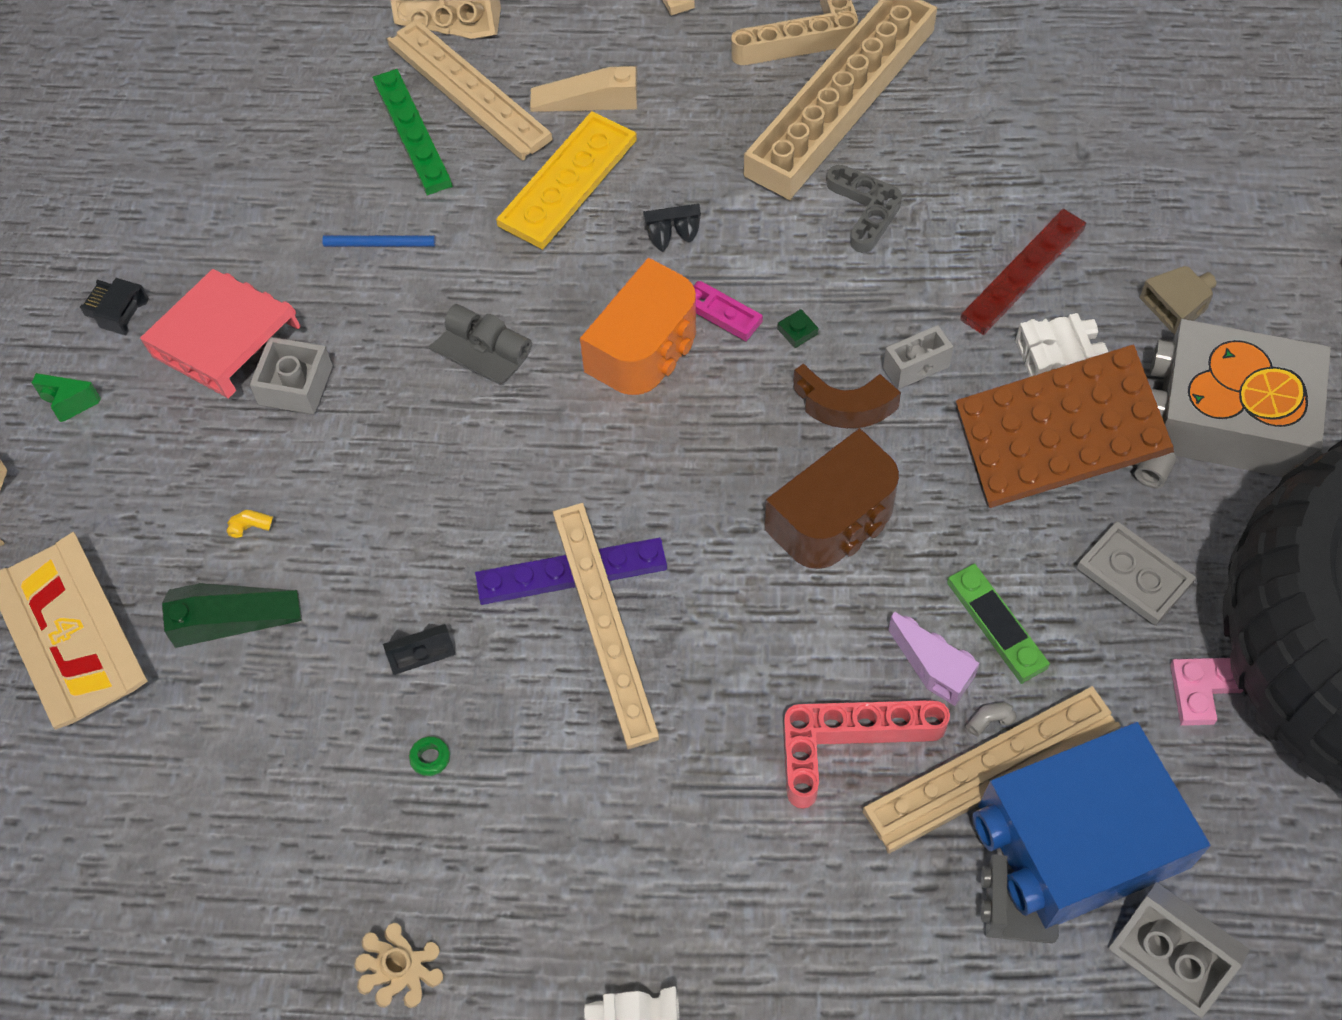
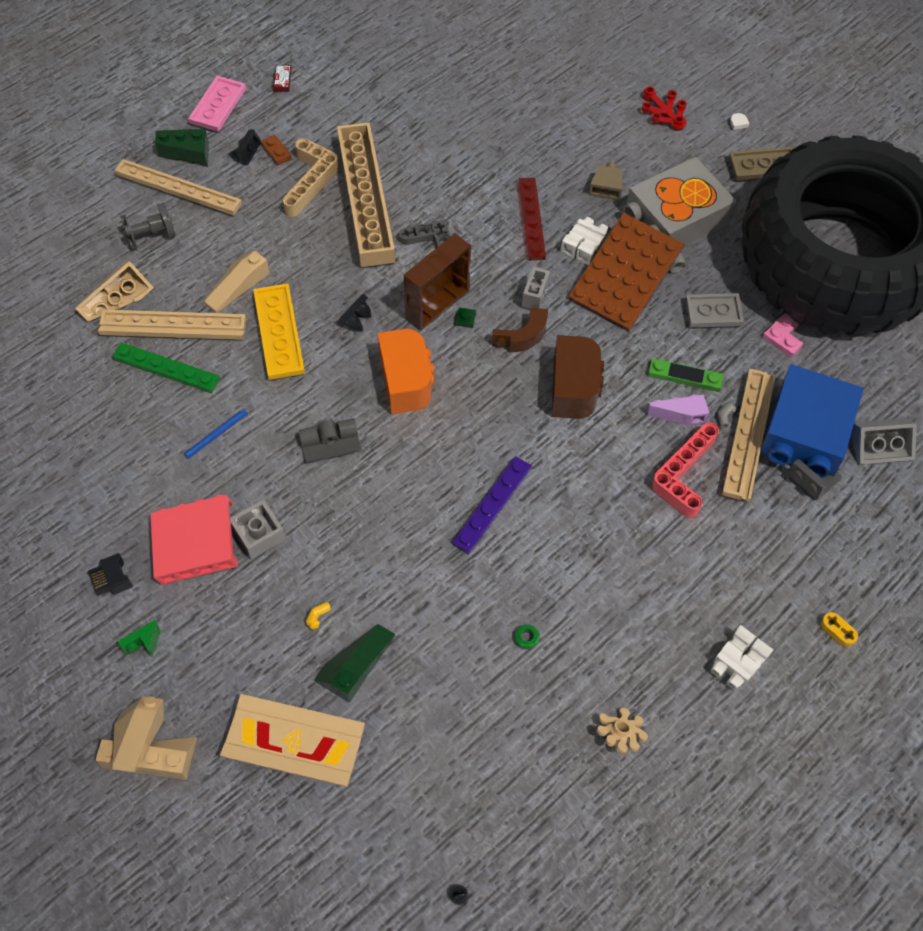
camera: 50 degrees left, 0 degrees up
black tile [383,623,456,675] -> none
tan plate [553,503,659,750] -> none
dark pink plate [693,281,763,341] -> none
none -> reddish brown tile [403,233,471,331]
none -> black hinge [450,885,468,905]

